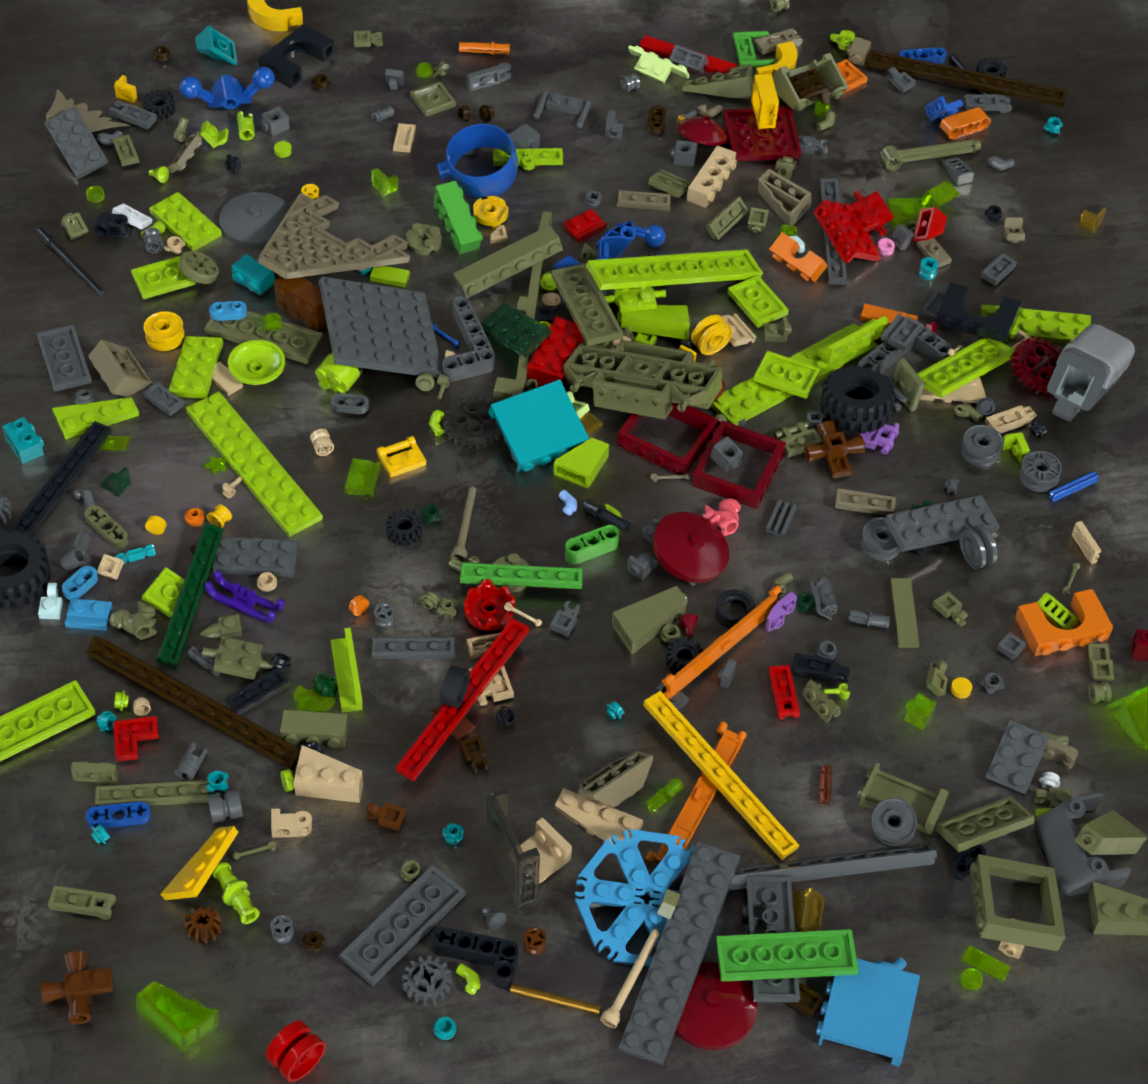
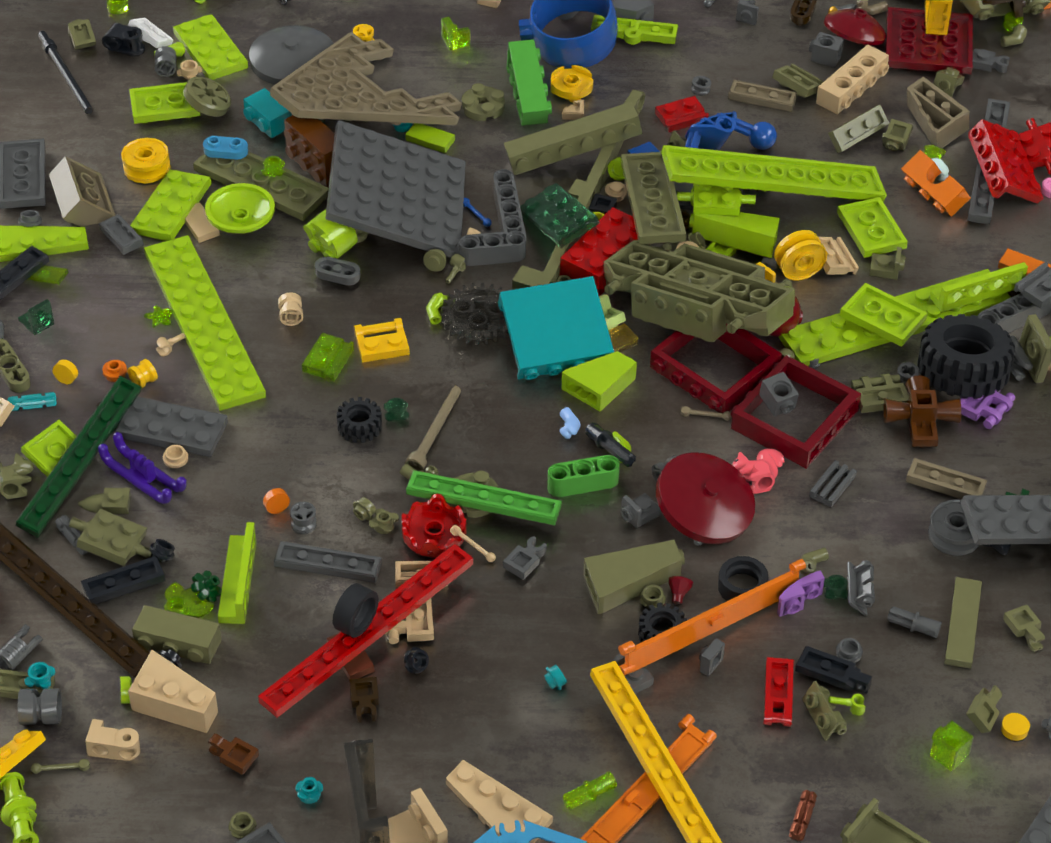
camera: 15 degrees right, 5 degrees down
dark tan wedge [578,751,653,807] -> none

